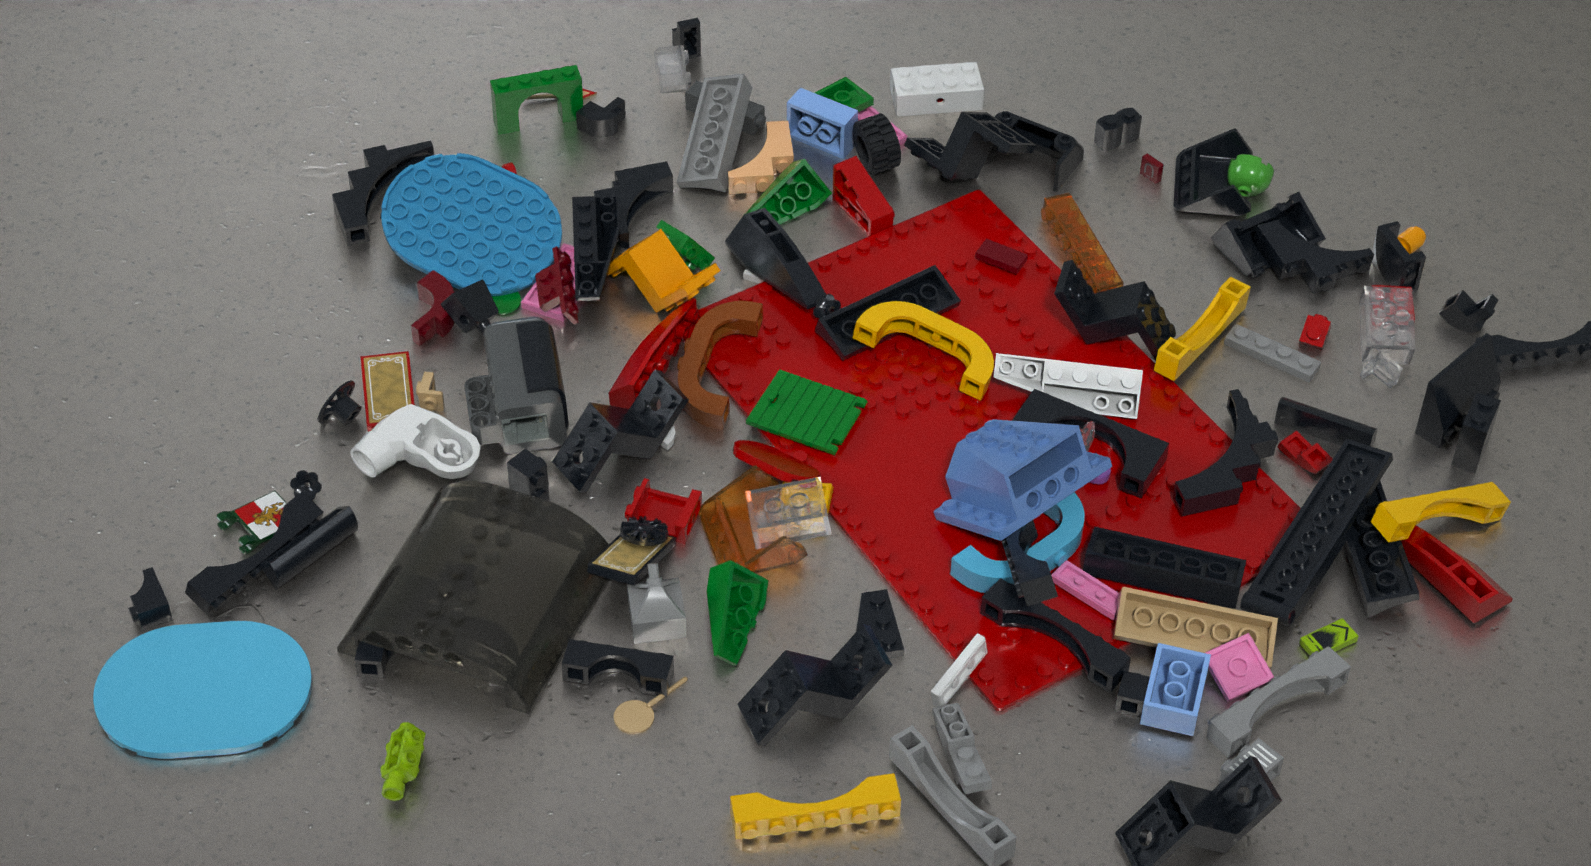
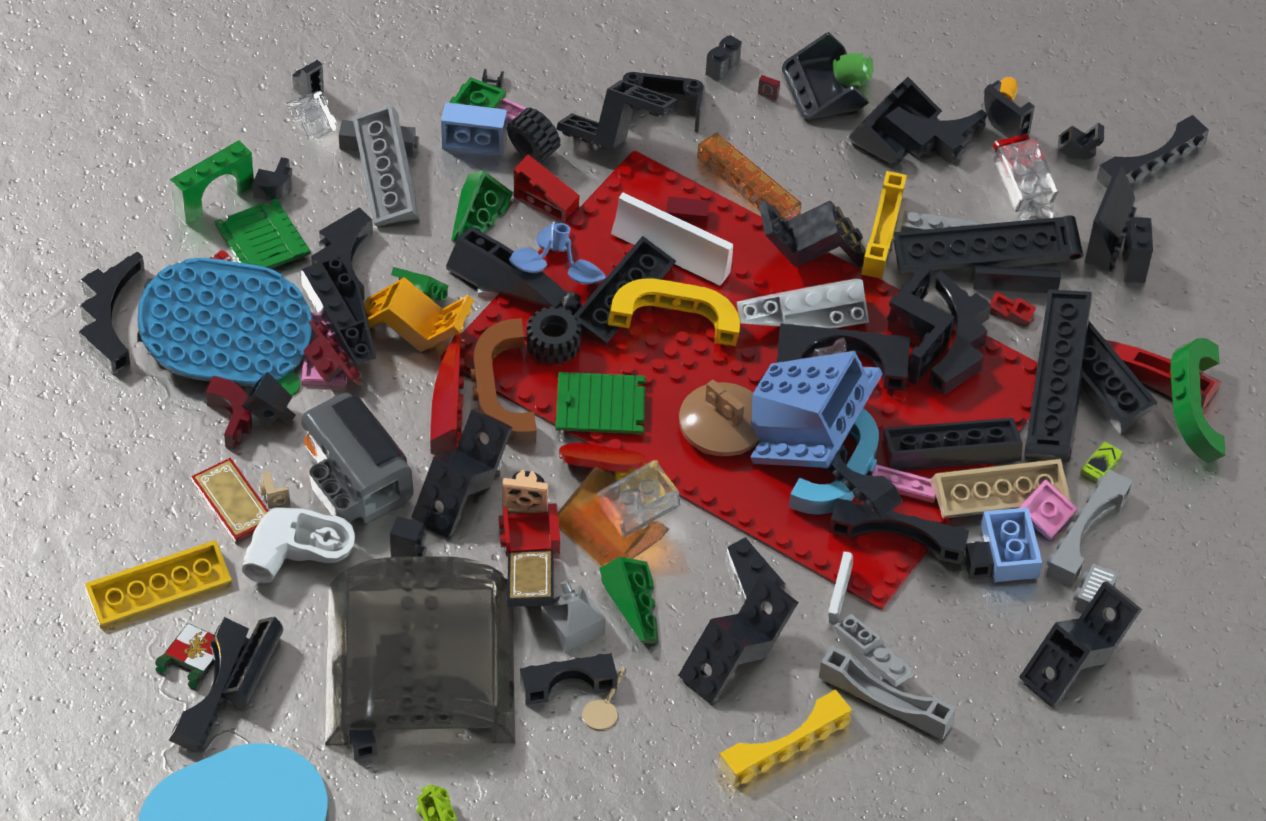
camera: 25 degrees left, 5 degrees up
black arch [128,567,173,631] -> none
black plant [290,470,322,500] -> none
black wheel [317,380,362,425] -> none
black wheel [620,516,668,546] -> none
light nougat arch [728,121,794,194] -> none
white brick [890,62,984,117] -> none
red bracket [1299,314,1331,350] -> none
yellow arch [1371,482,1511,542] -> none
none -> yellow arch [85,540,232,628]
none -> green door [214,199,311,269]
none -> black piece [482,69,504,88]
none -> light nougat piece [502,470,548,513]
none -> medium blue plant [509,222,606,284]
none -> black tyre [527,306,581,365]
none -> white arch [611,193,733,286]
none -> medium nougat bracket [679,380,759,456]
none -> black bracket [887,263,954,385]
none -> black hinge [892,215,1083,273]
none -> green arch [1171,338,1226,463]

